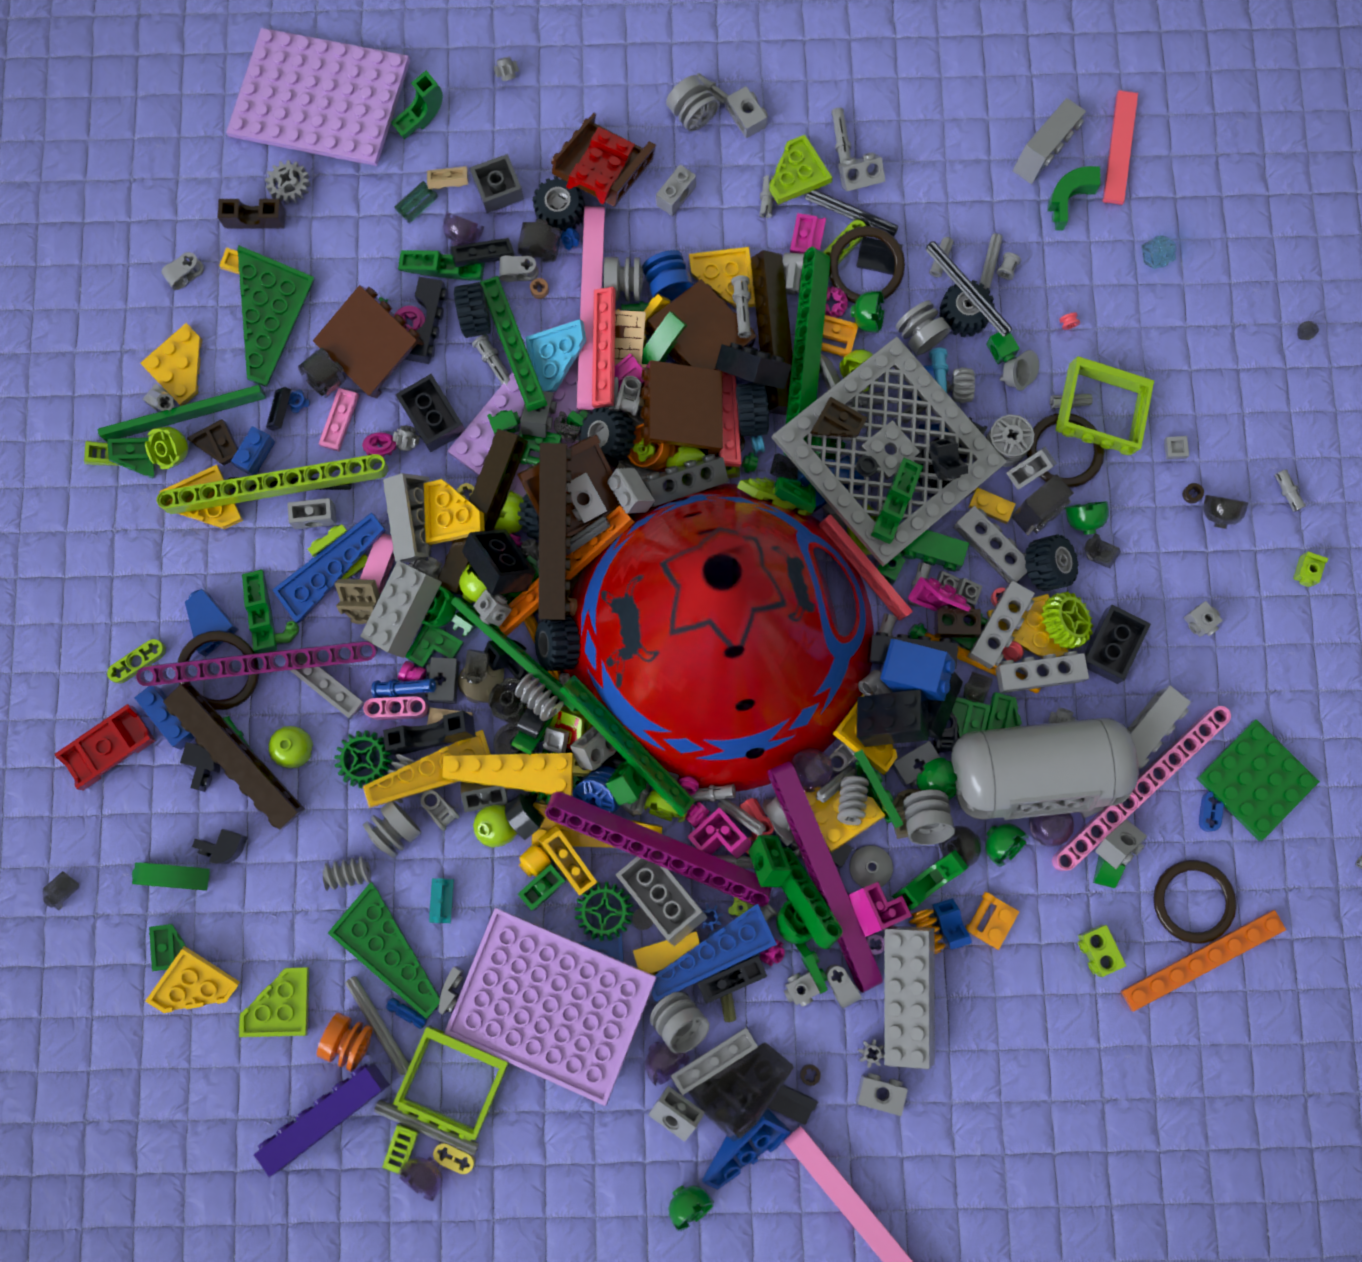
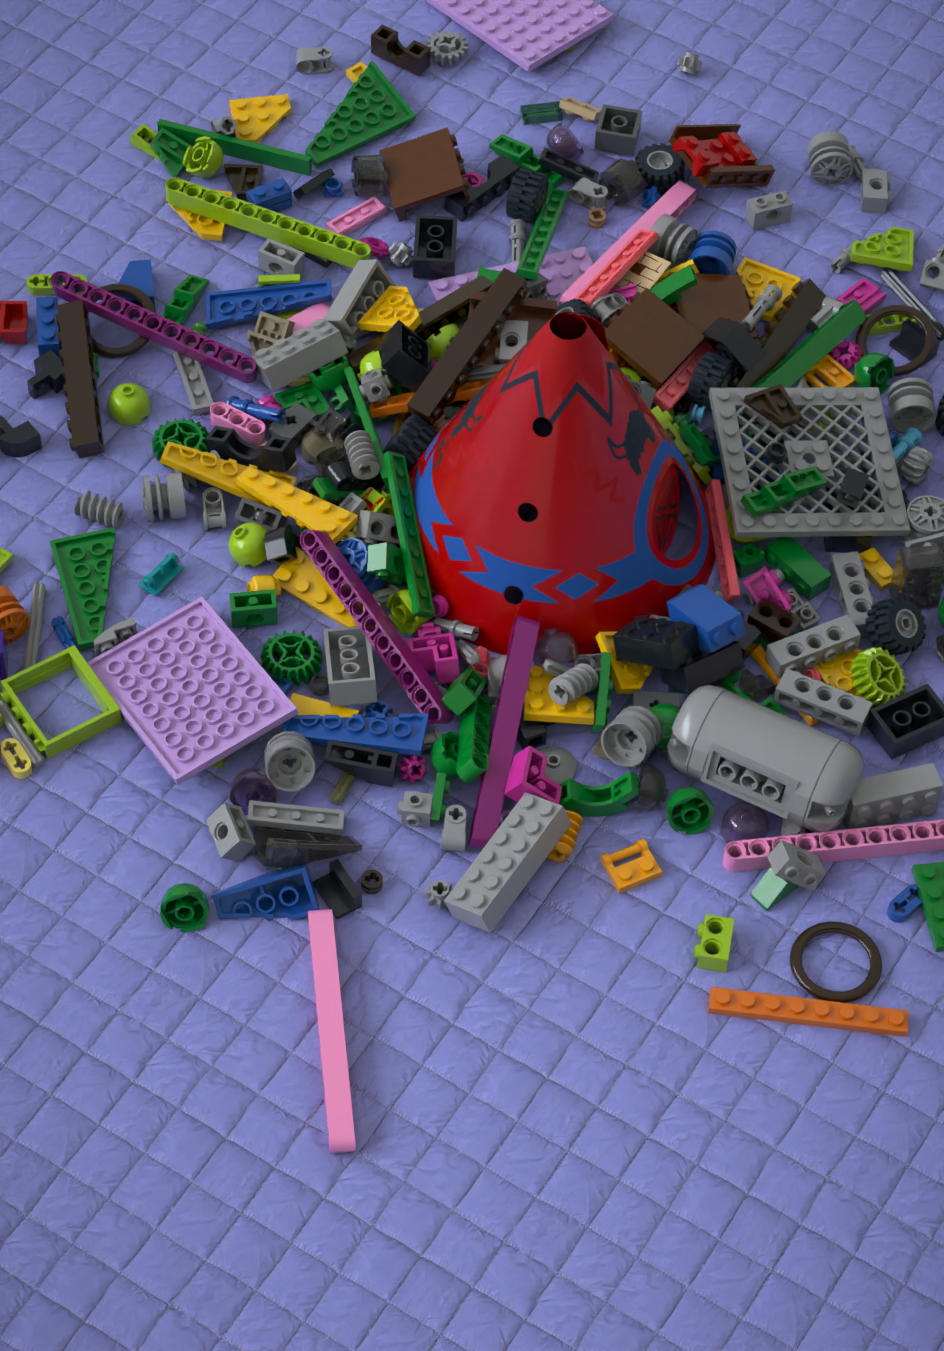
camera: 30 degrees right, 25 degrees down
green arch [391,70,443,140] -> none
medium azure plate [525,319,586,392] -> none
yellow brick [538,826,597,896] -> none
light grey brick [855,1073,908,1116] -> none
blue brick [932,898,972,950] -> none

